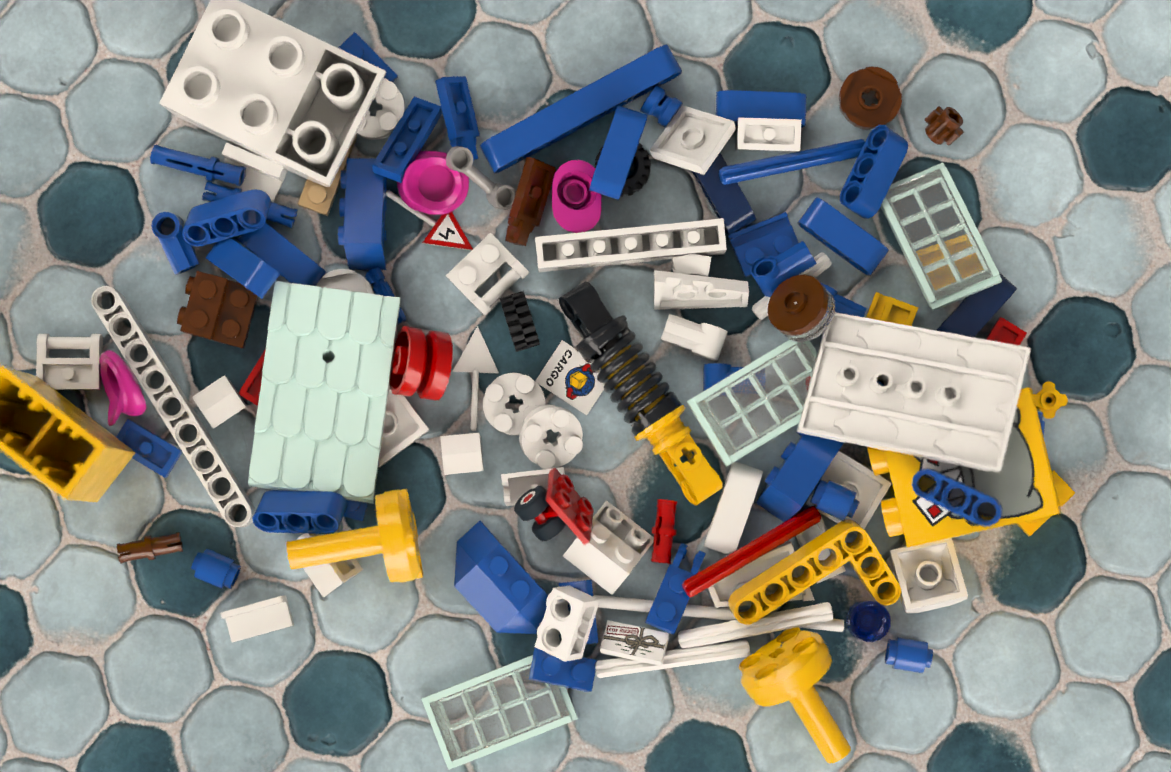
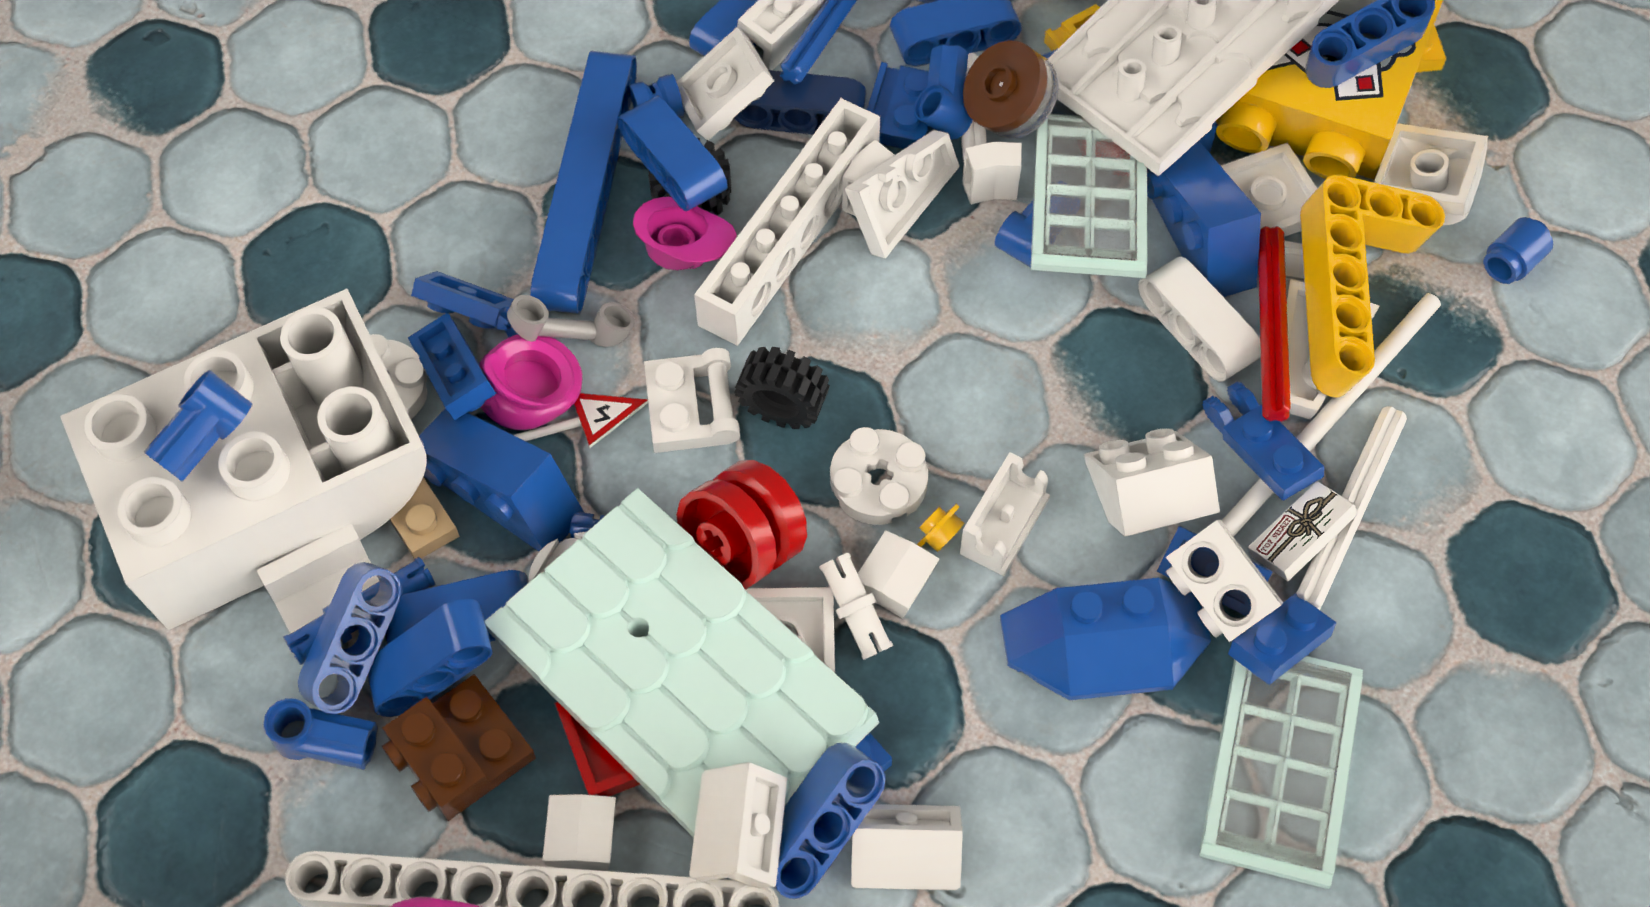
camera: 55 degrees left, 25 degrees down
blue pin [150,144,246,186] -> none
yellow piece [286,489,423,583] -> none
white piece [452,326,499,431] -> none
reddish brown hinge [505,157,556,246] -> none
red plate [514,468,594,545] -> none
white plate [519,405,583,469] -> none
white sticker [535,340,605,415] -> none
black piece [559,281,723,506] -> none
red pin [651,499,677,564] -> none
white piece [661,314,728,361] -> none
white axle [678,602,833,649] -> none
yellow piece [739,627,851,763] -> none
blue brick [810,479,860,521] -> none
clear blue wheel [845,600,891,642] -> none
none -> blue piece [144,370,252,482]
none -> white panel [689,762,787,889]
none -> white pin [819,552,893,660]
none -> yellow plate [917,503,965,552]
none -> white piece [962,142,1022,204]

